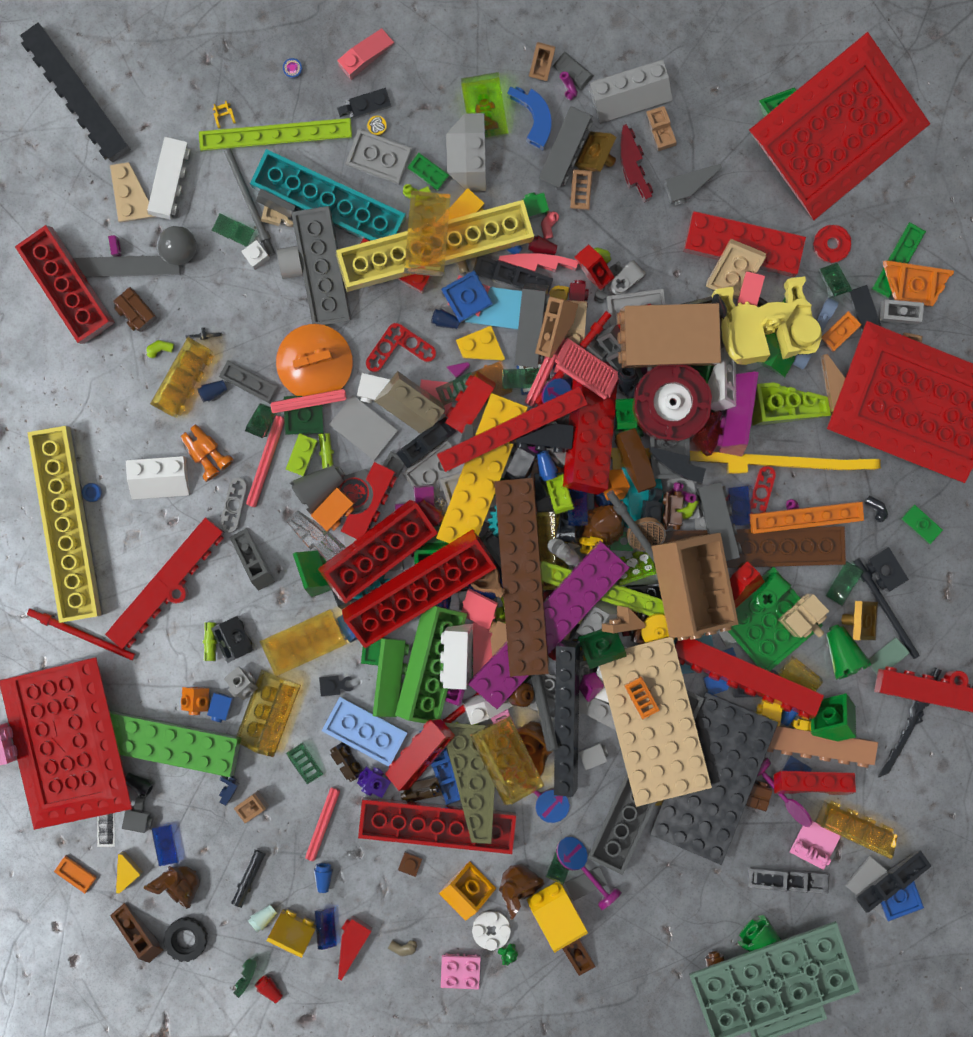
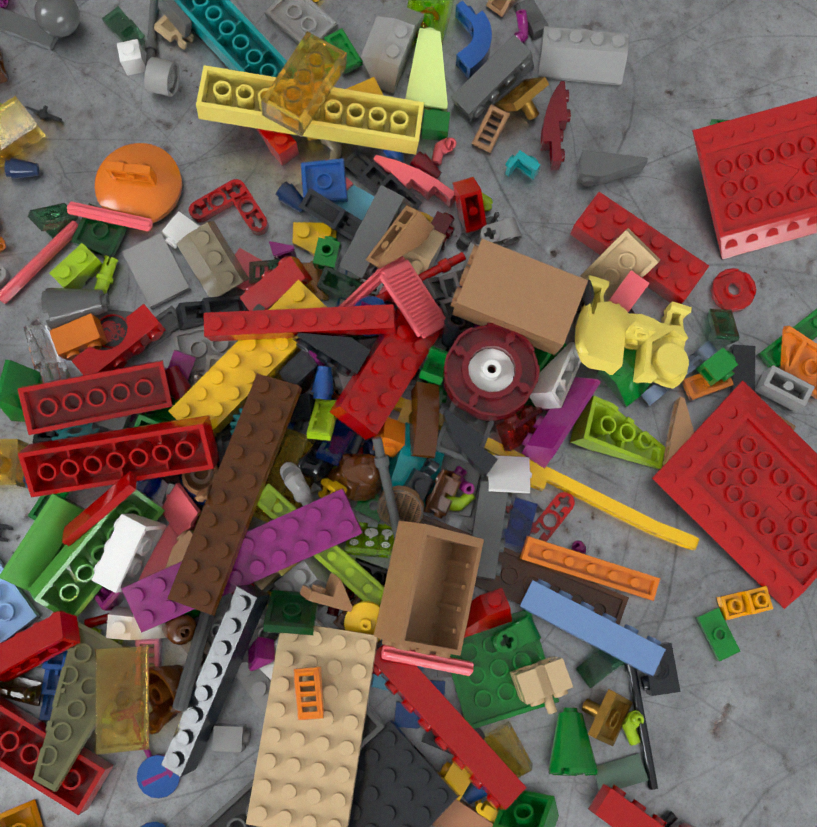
camera: 20 degrees right, 10 degrees down
dark grey tile [219,360,279,404] -> none
dark grey plate [291,206,351,325] -> none
medium nougat slope [646,106,677,151] -> none
black arm [865,495,888,522] -> none
none -> red tile [62,471,137,547]
none -> black slope [299,188,362,240]
none -> green brick [313,236,342,273]
none -> coral axle [381,645,474,676]
none -> yellowish green slope [405,27,448,113]
none -> white piece [487,455,532,493]
none -> teal bracket [505,150,541,180]
none -> medium blue brick [519,579,666,676]
none -> lime arm [622,710,644,746]
none -> green brick [696,348,738,386]
none -> light orange slope [716,586,773,620]

